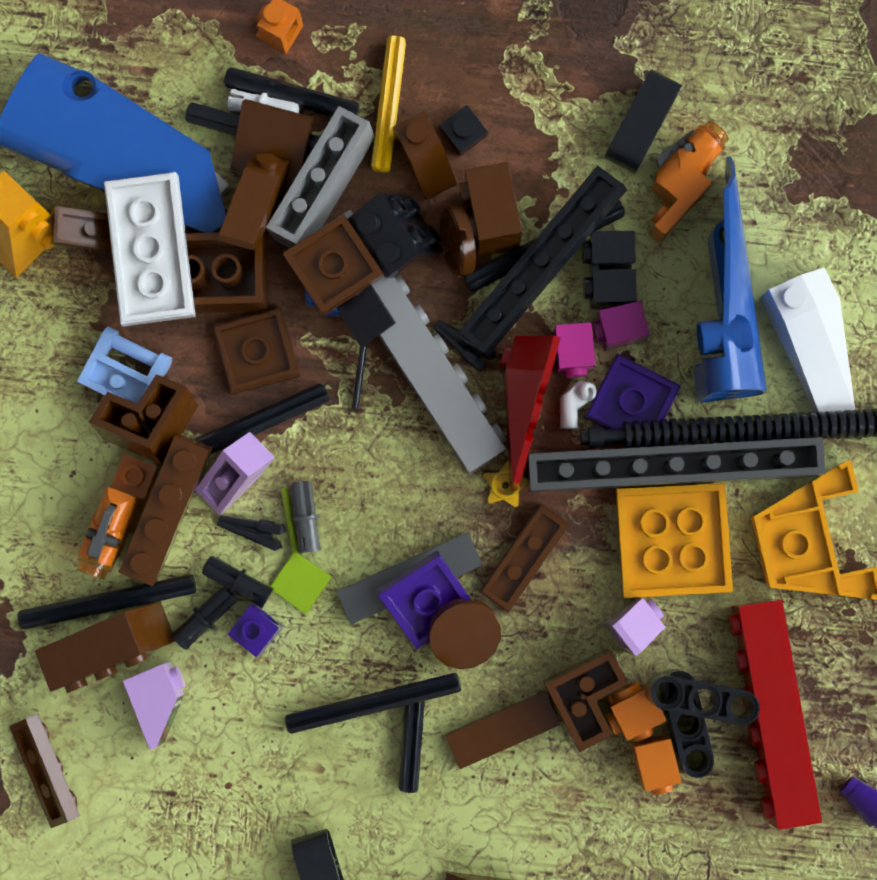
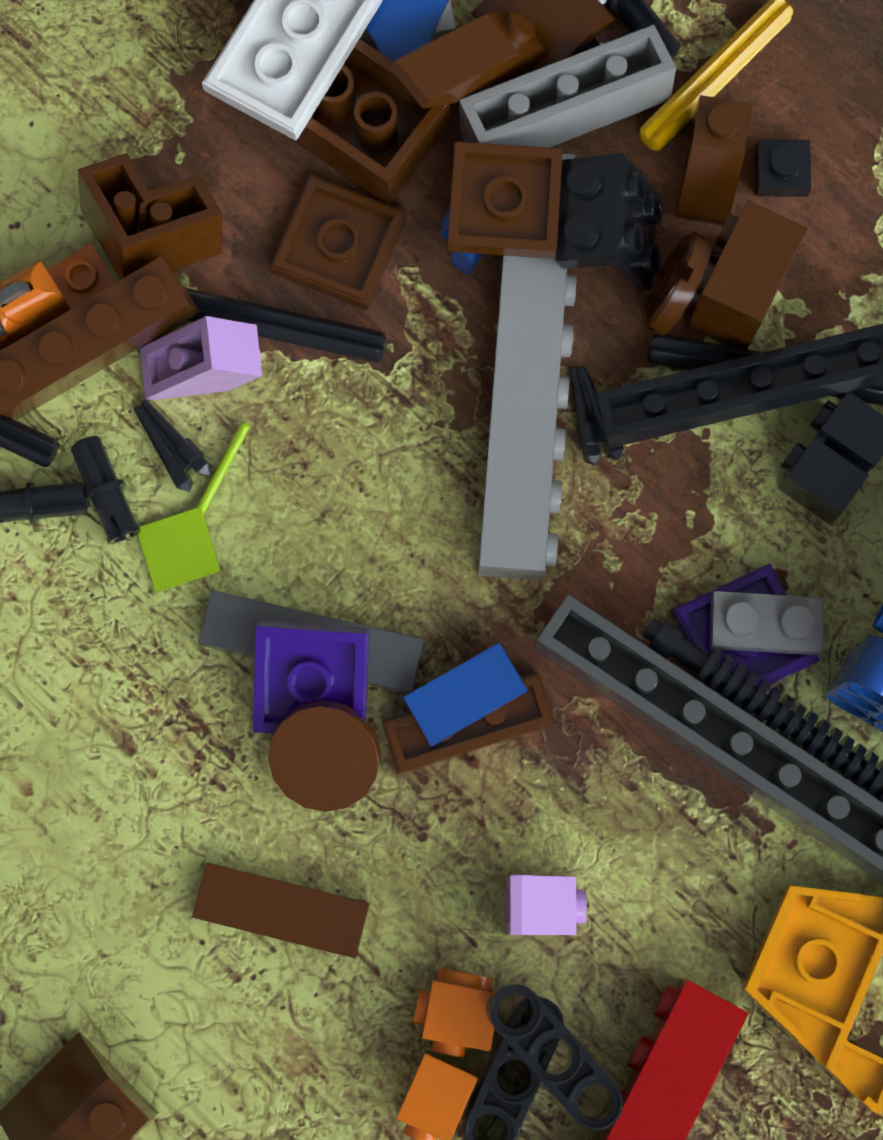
camera: 30 degrees right, 5 degrees down
light blue plate [77,326,172,404] -> none
dark purple brick [227,604,284,657] -> none
black axle [285,673,461,734] -> none
dark grey axle [291,481,321,553] -> none
black piece [337,285,396,410] -> none
black axle [399,683,425,793] -> none
yellow plate [483,461,528,507] -> none
red wedge [500,335,561,490] -> none
reddish brown brick [542,648,629,752] -> none
dark pink brick [553,322,596,378] -> none
white arm [560,381,597,429] -> none
magenta brick [592,301,650,351] -> none
light orange plate [615,483,733,598] -> none
none -> blue tile [403,642,527,747]
none -> light grey plate [709,591,824,655]

